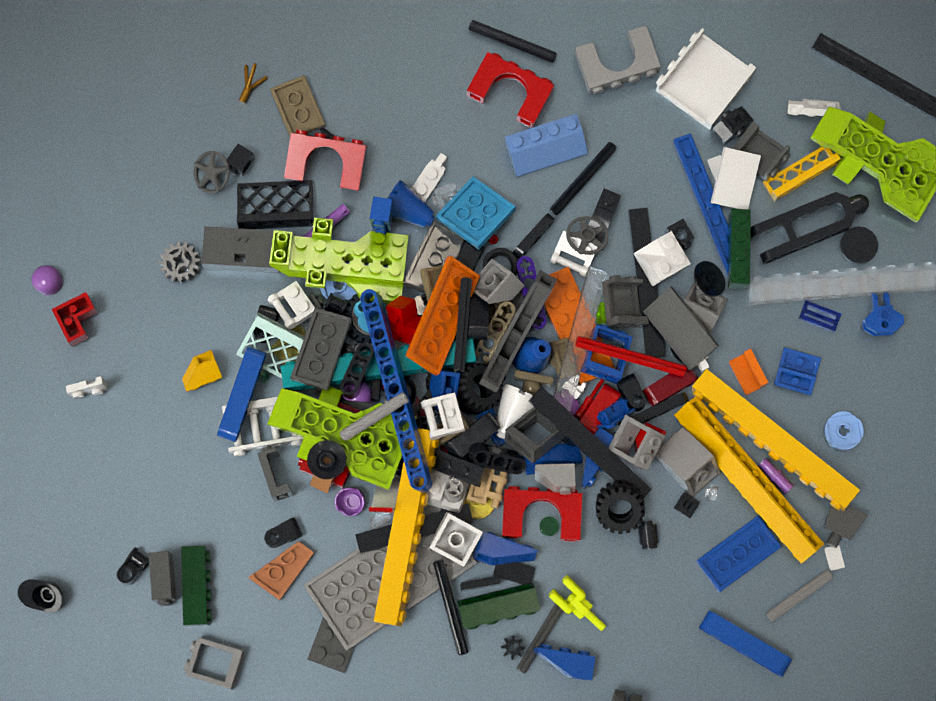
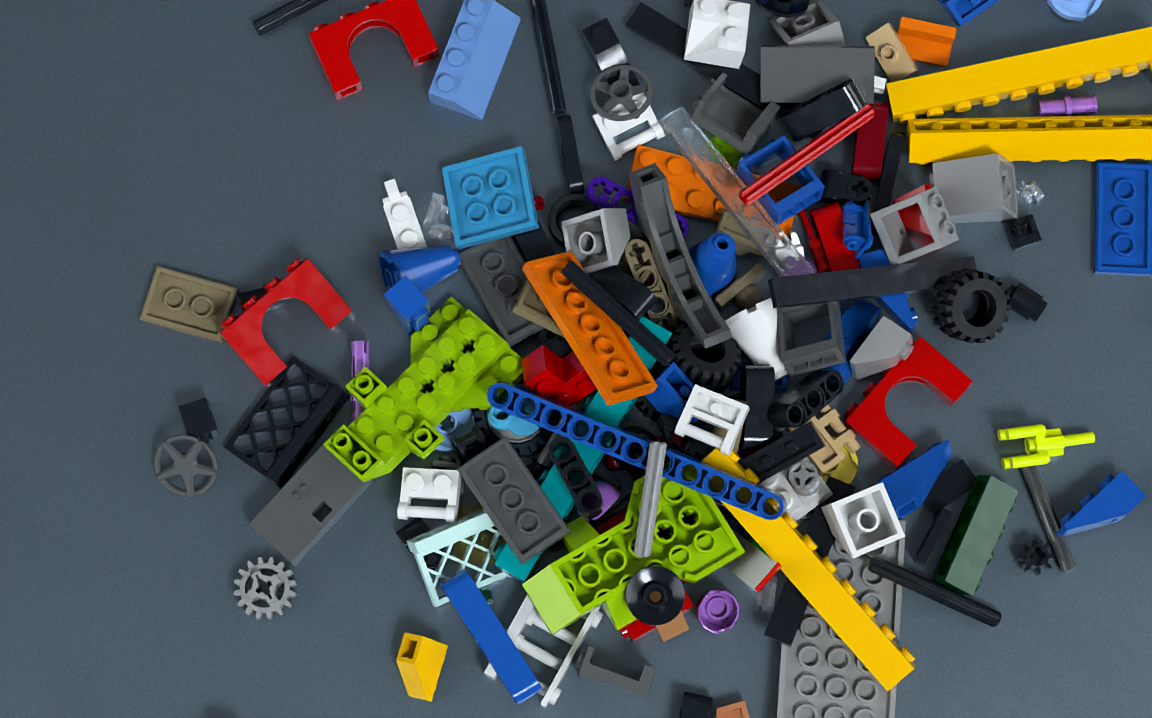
camera: 50 degrees left, 0 degrees up
pearl gold plant [239,63,268,103] -> none
clear green tile [539,517,559,537] -> none
none -> black beam [780,79,866,142]
none -> tan plate [865,23,919,82]

